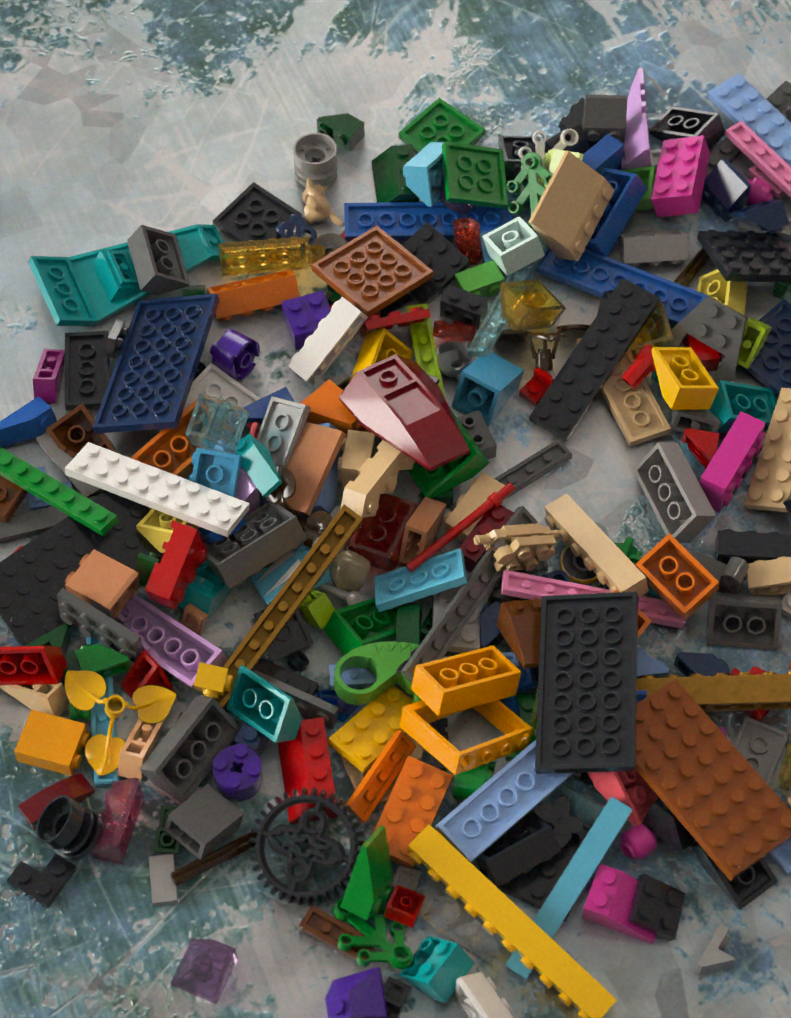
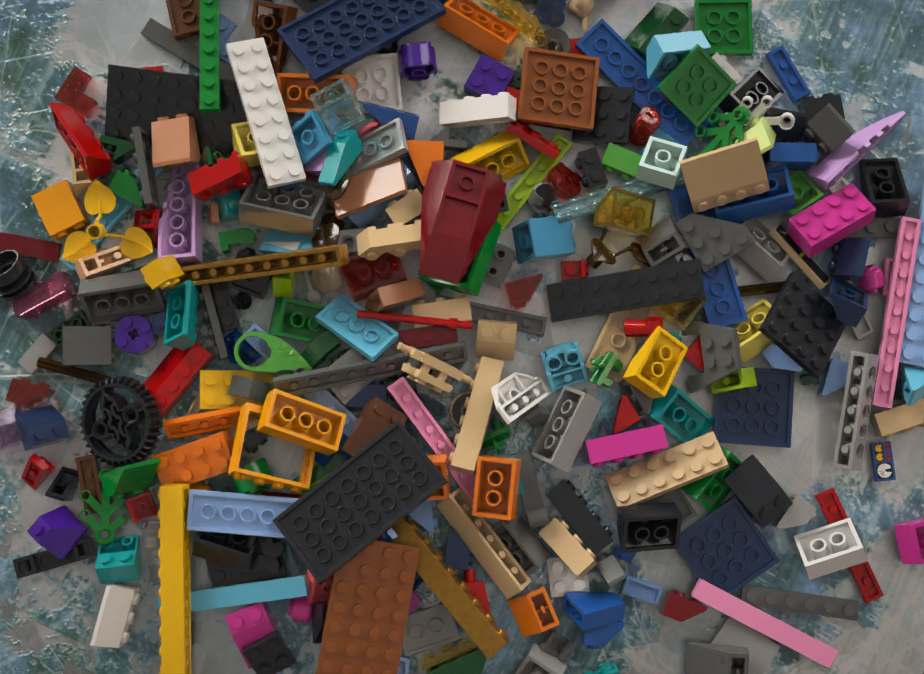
camera: 50 degrees right, 25 degrees up
none -> clear red slope [5,376,55,406]
none -> dark blue slope [14,405,70,451]
none -> red slope [21,454,55,490]
none -> black slope [45,466,79,501]
none -> green leg [218,228,257,254]
none -> dark grey slope [228,375,271,402]
none -> tan brick [436,487,532,599]
none -> tan slope [476,319,517,360]
none -> white wedge [491,372,552,425]
none -> clear red slope [504,273,543,309]
none -> dark grey piece [522,404,552,428]
none -> medium azure slope [540,342,589,393]
none -> green hips [589,351,623,388]
none -> dark grey slope [638,216,690,266]
none -> dark grey plate [675,213,756,272]
none -> medium blue slope [761,343,805,372]
none -> blue tile [765,45,811,103]
none -> tile [769,223,831,290]

